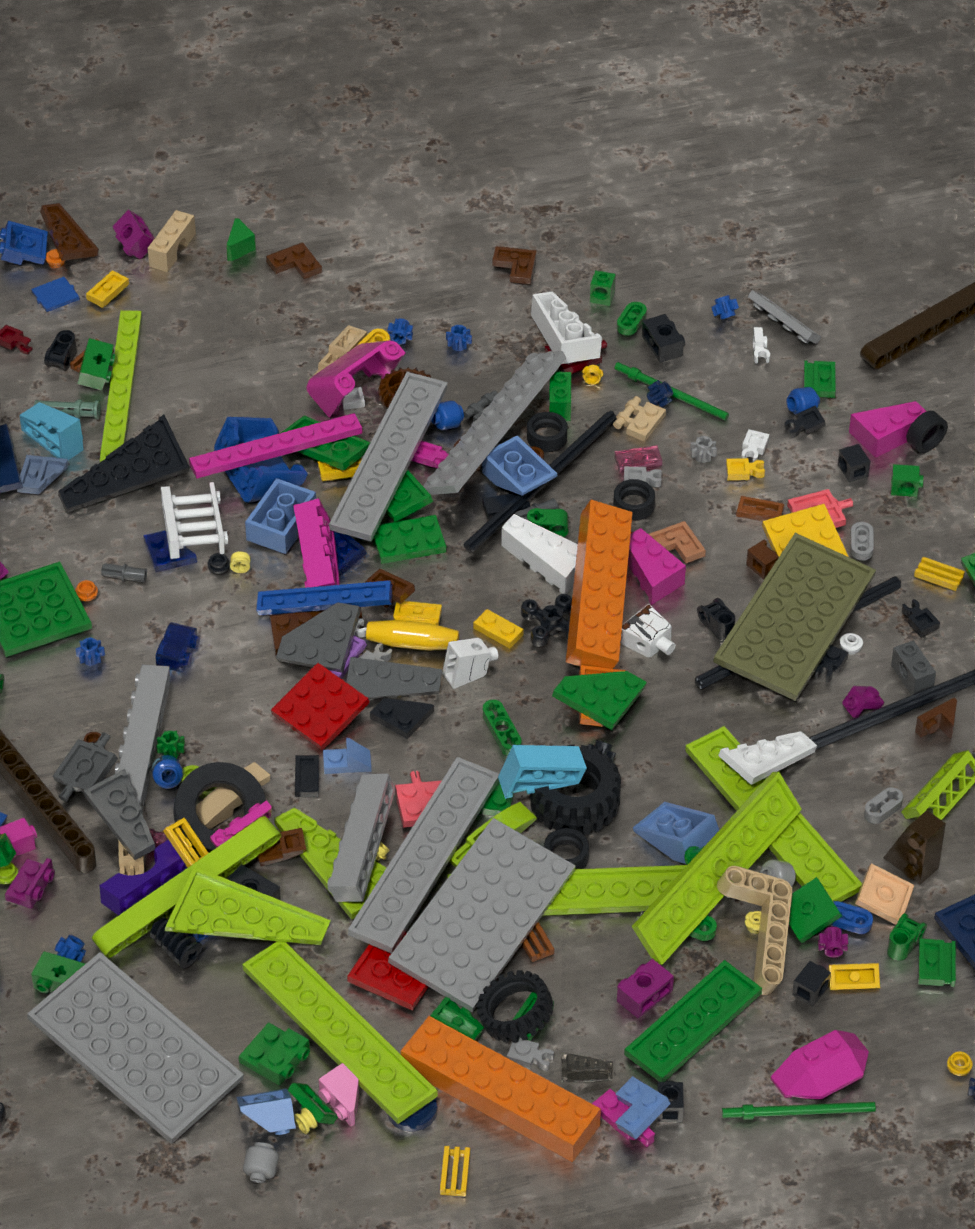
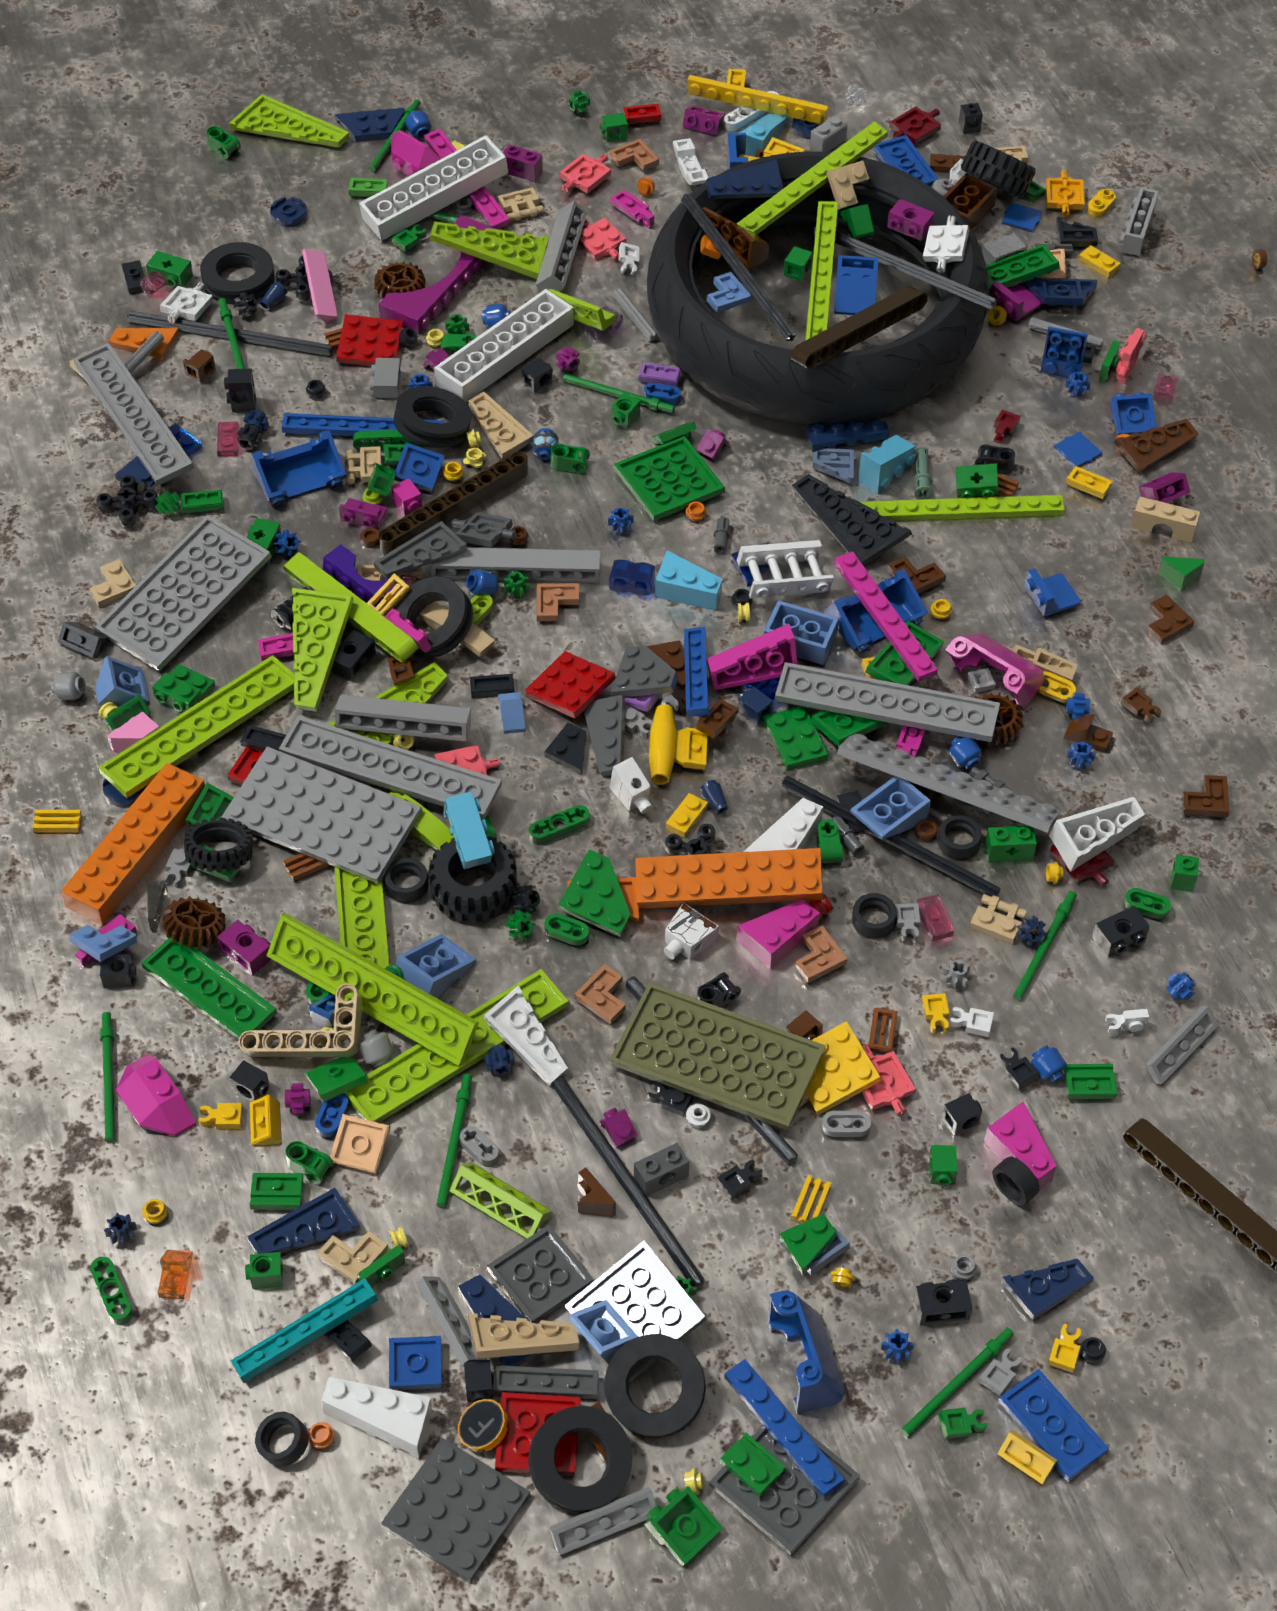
camera: 85 degrees right, 5 degrees up
dark brown wedge [883,810,946,885] -> none
none -> black panel [58,622,110,658]
none -> tan plate [89,559,136,608]
none -> reddish brown gear [162,896,226,950]
none -> yellow plate [199,1103,243,1129]
none -> black tile [240,725,286,752]
none -> dark pink hinge [258,633,294,661]
none -> blue slope [309,993,336,1029]
none -> reddish brown tile [360,528,379,548]
none -> green bar [436,1074,473,1208]
none -> dark blue gear [484,1045,515,1075]
none -> green gear [505,910,536,940]
none -> nougat plate [537,583,579,621]
none -> green plate [544,913,589,946]
none -> nougat plate [574,964,626,1025]
none -> medium azure wedge [655,550,722,611]
none -> dark blue cone [700,780,729,814]
none -> dark blue brick [738,686,773,726]
none -> reddish brown plate [887,557,946,594]
none -> yellow plate [931,599,952,619]
none -> blue bracket [1024,568,1080,617]
none -> reddish brown slope [1064,714,1113,753]
none -> reddish brown plate [1121,687,1161,724]

